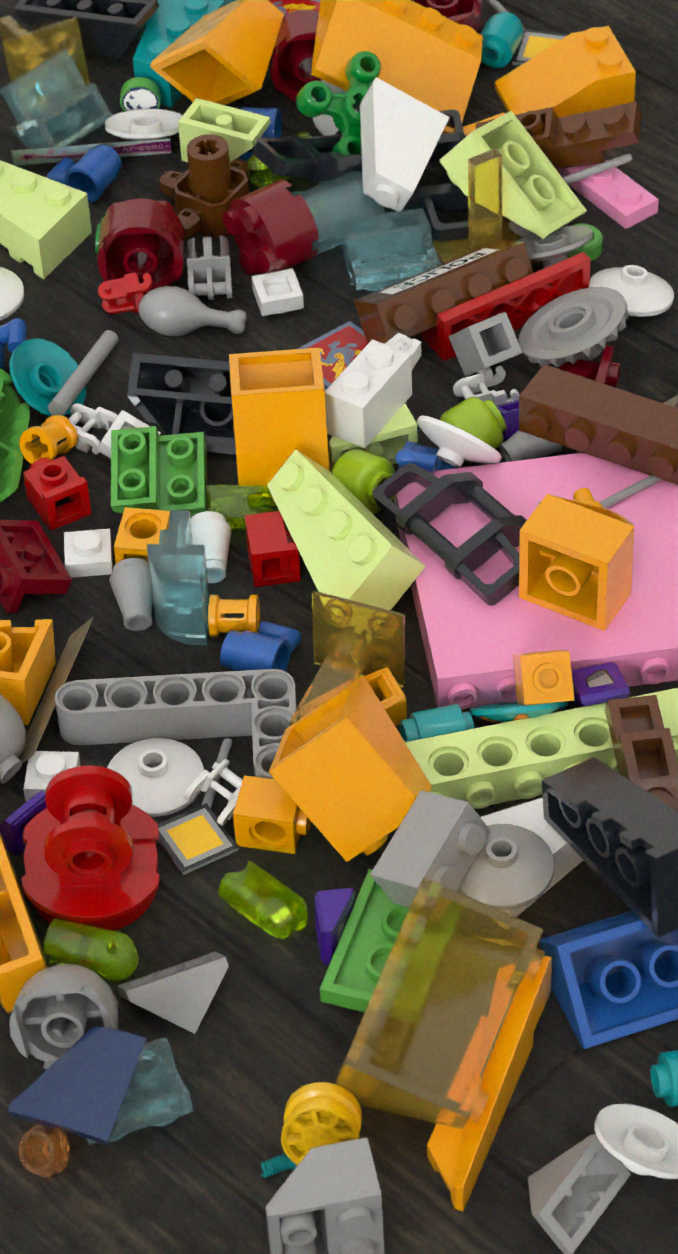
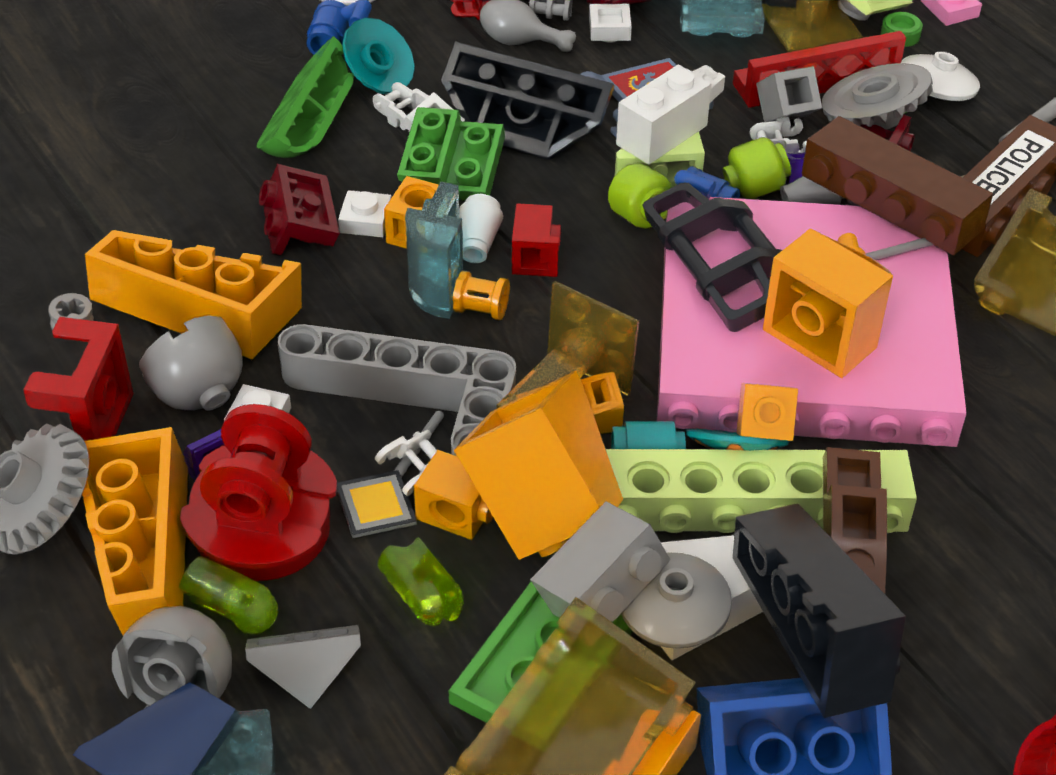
camera: 10 degrees right, 0 degrees up
light orange bush [19,415,78,464] -> none
dark tan sticker [19,617,93,763] -> none
red brick [23,456,91,531] -> none
light grey bar [48,330,119,416] -> none
white dish [107,738,204,817] -> none
light grey cone [109,558,156,631] -> none
clear neon green piece [206,485,284,529] -> none
blue piece [220,621,301,672] -> none
light orange slope [229,348,329,495] -> none
yellowish green wedge [267,449,426,640] -> none
dark purple slope [315,888,355,965] -> none
reddish brown brick [354,240,533,344] -> none
white dish [417,416,502,468] -> none
light grey dish [516,225,593,268] -> none
dark purple slope [571,662,630,708] -> none

